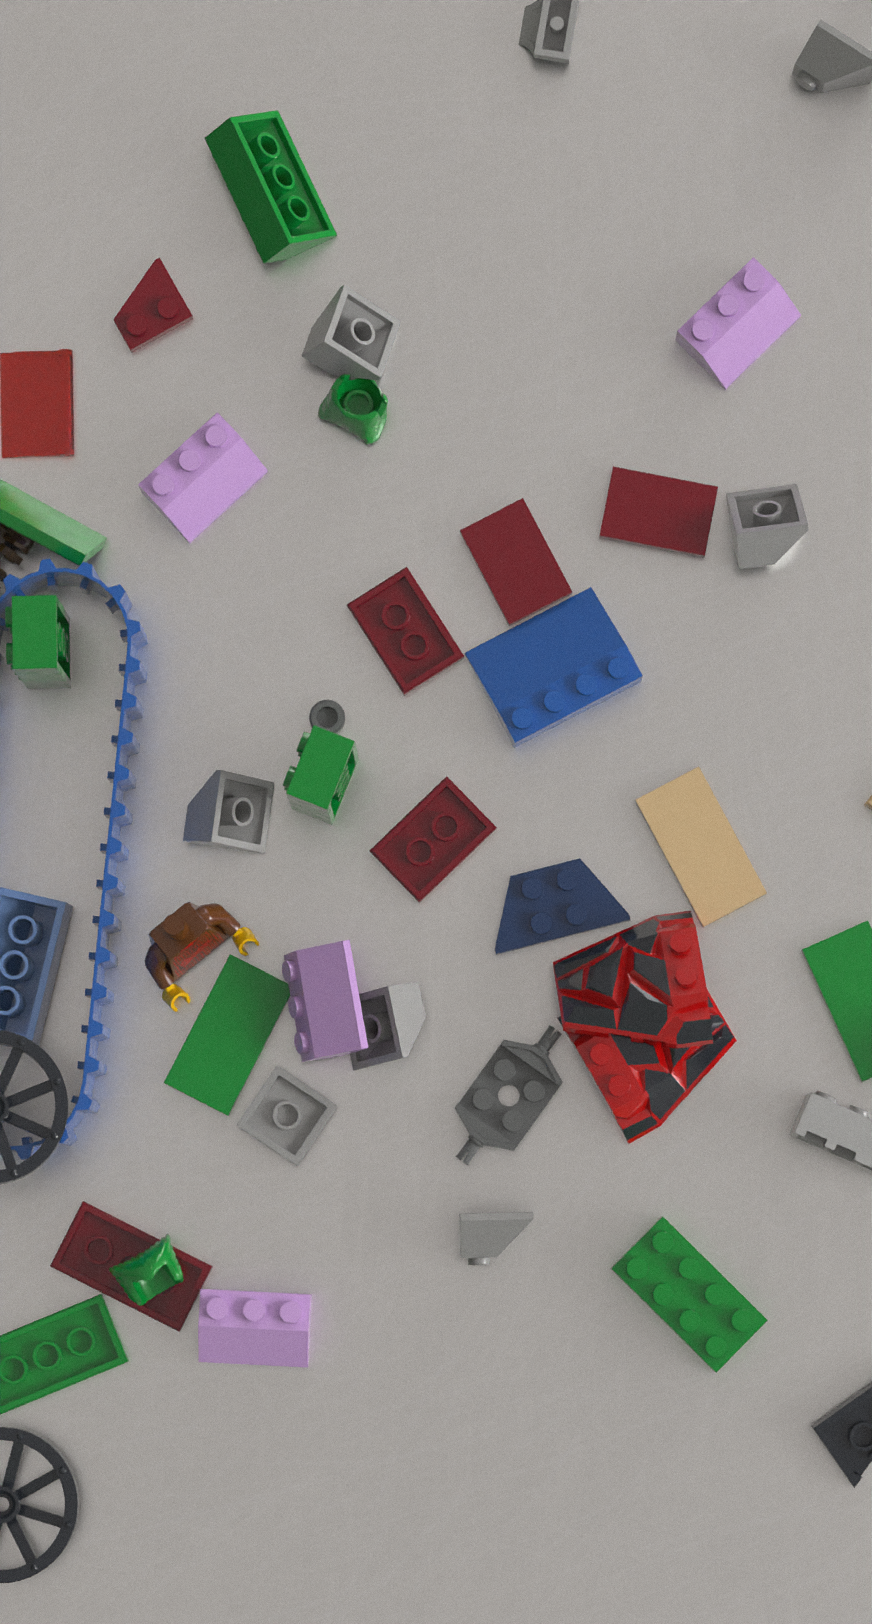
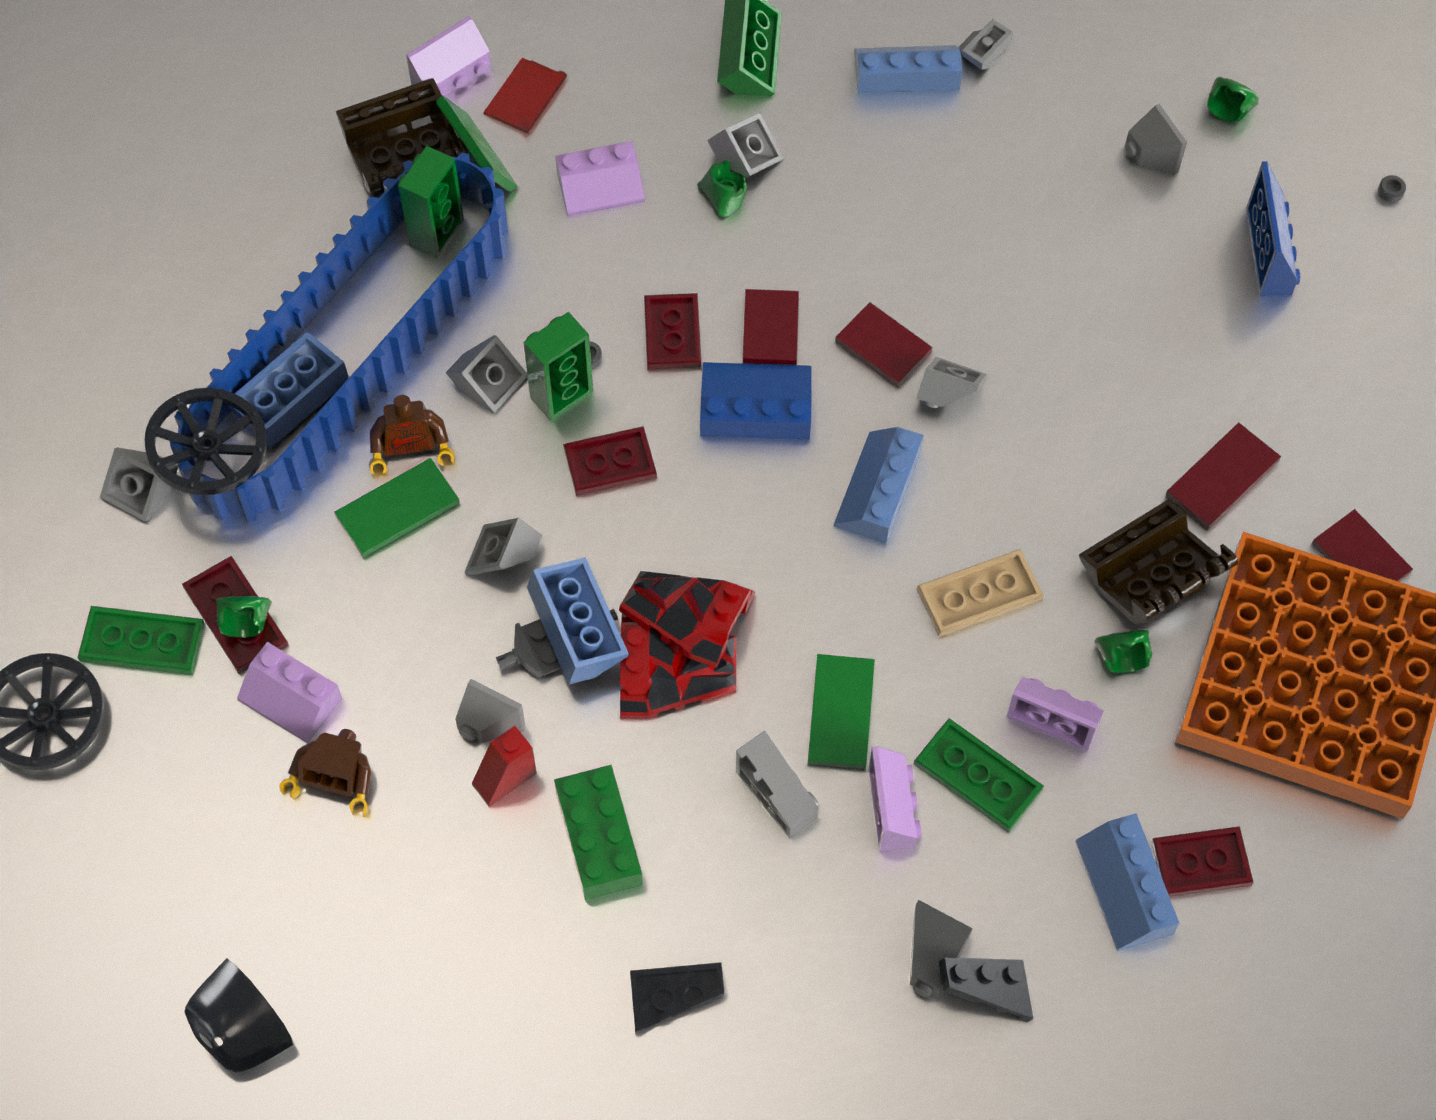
camera: 25 degrees right, 20 degrees down
dark red wing [113,257,193,353] -> none
light grey plate [237,1065,338,1166] -> none
lavender slope [282,940,368,1062] -> none
dark blue wing [495,858,631,955] -> none
tan tile [635,767,767,927] -> none
lavender slope [675,257,801,390] -> none
none -> reddish brown torso [279,729,371,817]
none -> red slope [472,726,537,807]
none -> medium blue slope [527,557,629,685]
none -> medium blue slope [834,427,924,543]
none -> medium blue slope [854,45,962,93]

